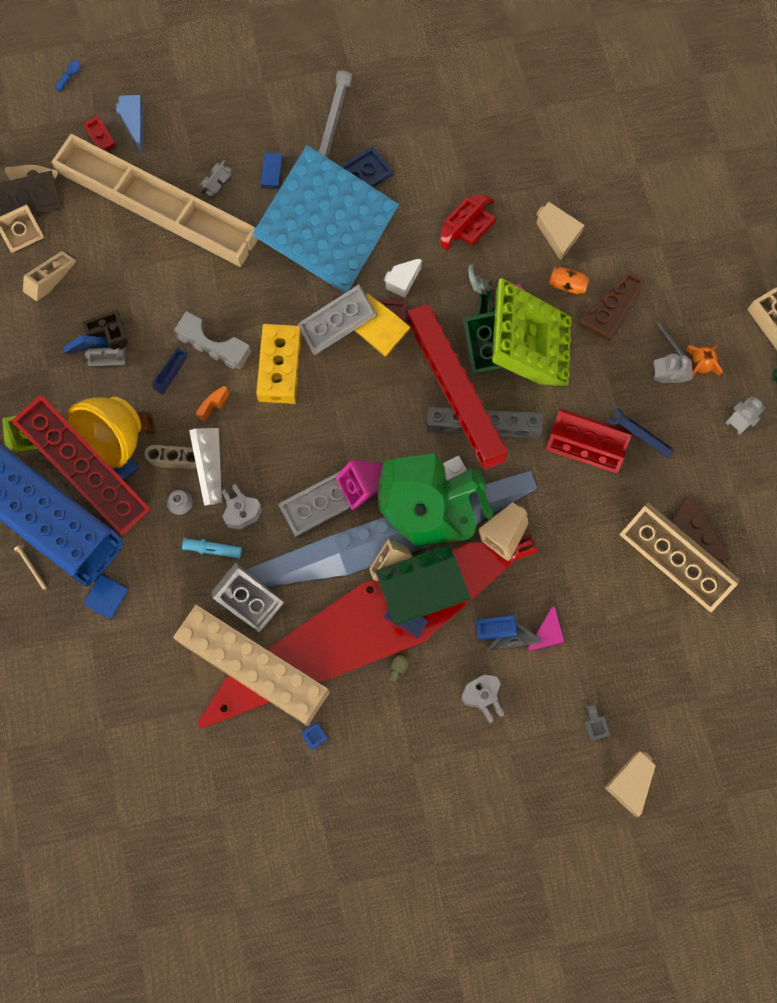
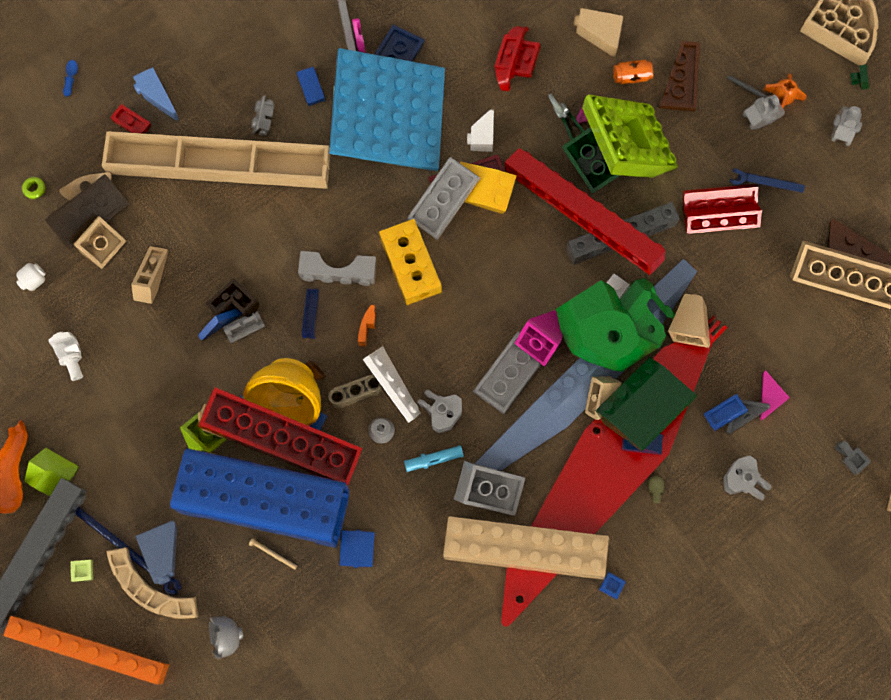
camera: 25 degrees left, 0 degrees up
none -> dark pink tile [352,19,366,53]

